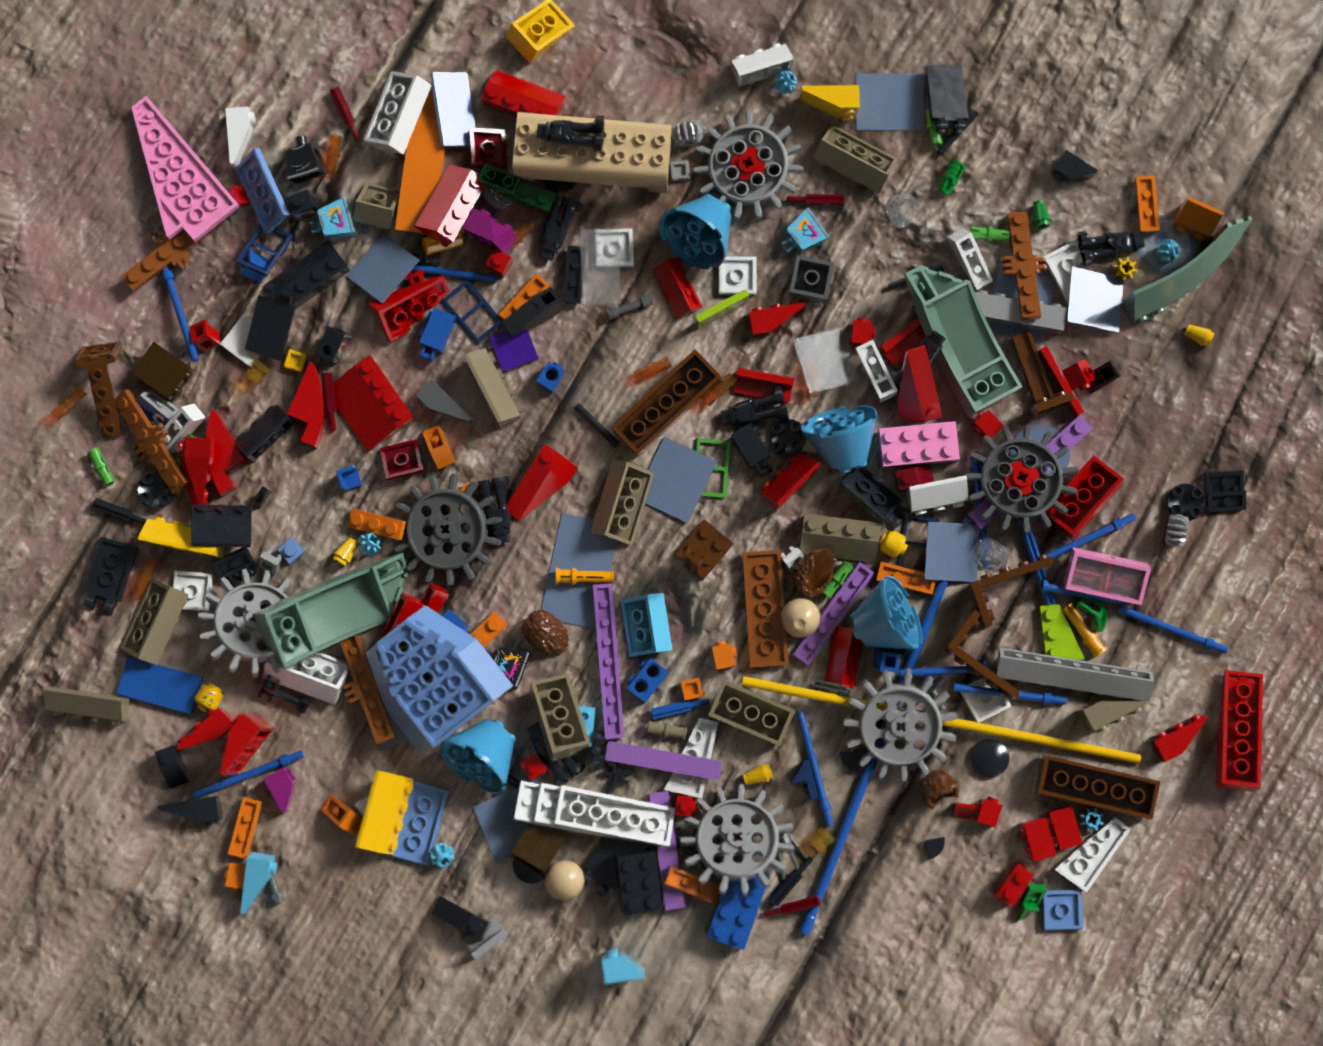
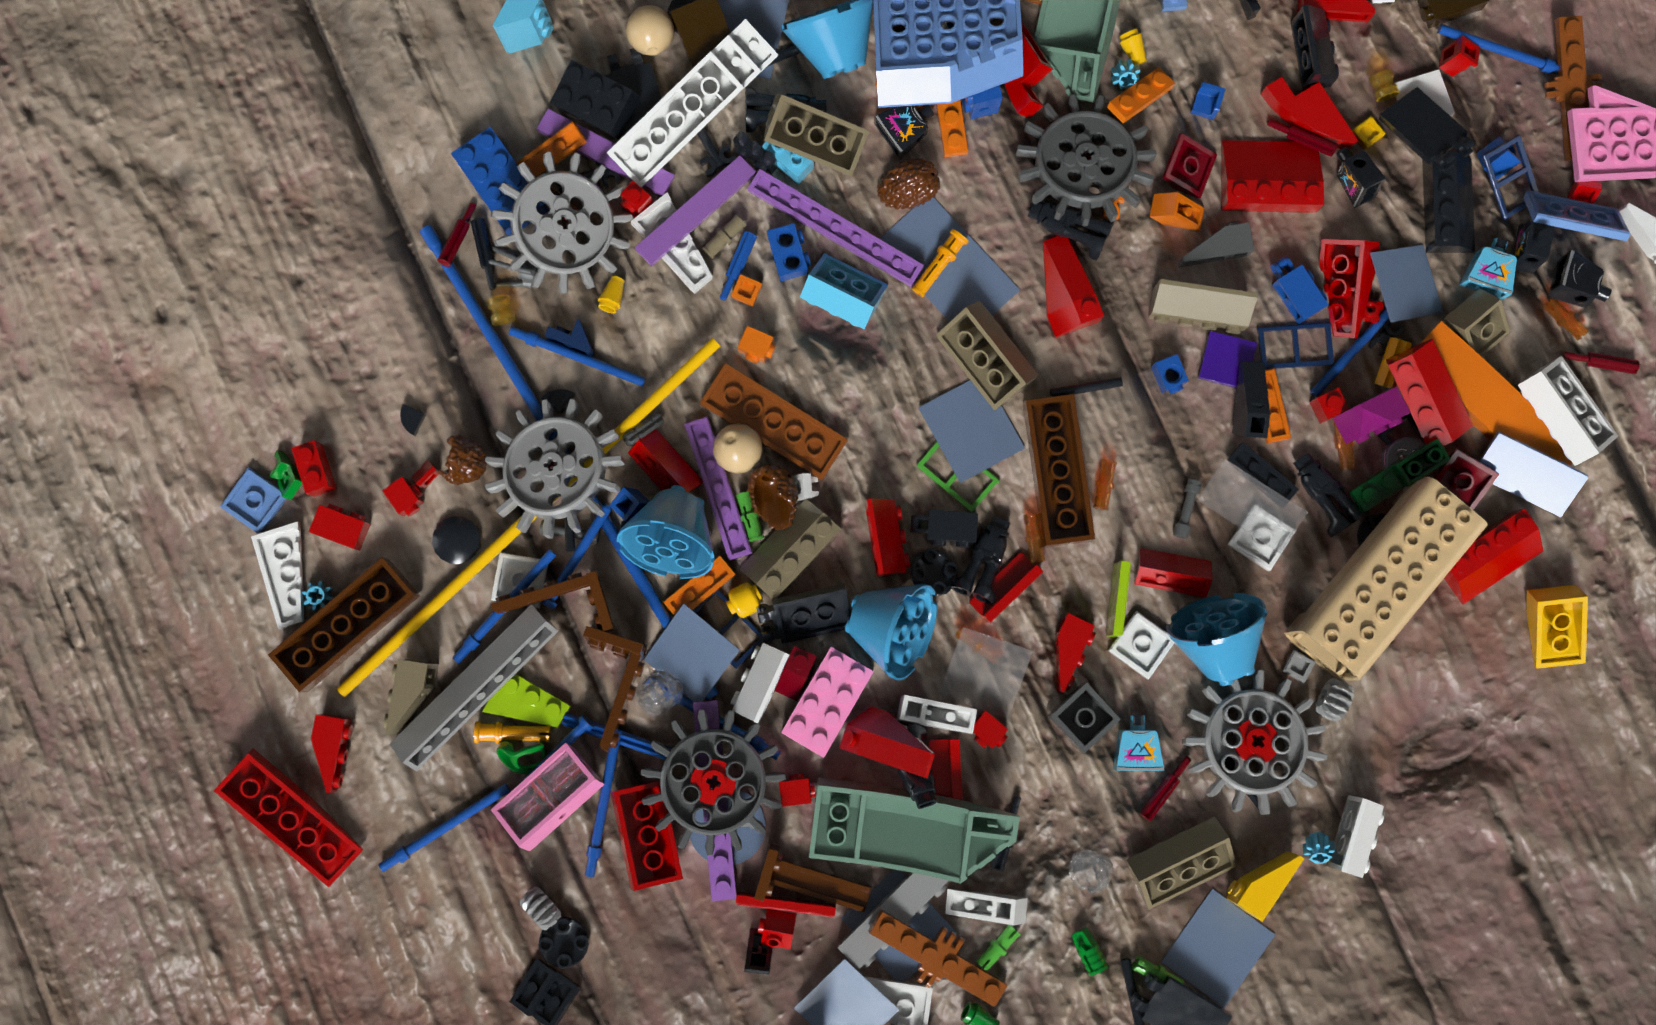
camera: 130 degrees right, 0 degrees up
red brick [521,753,548,781] -> none
black piece [537,115,605,152] -> none
reddish brown bracket [675,519,734,579] -> none
dark tan slope [708,680,795,746] -> none
red brick [1046,806,1083,850] -> none

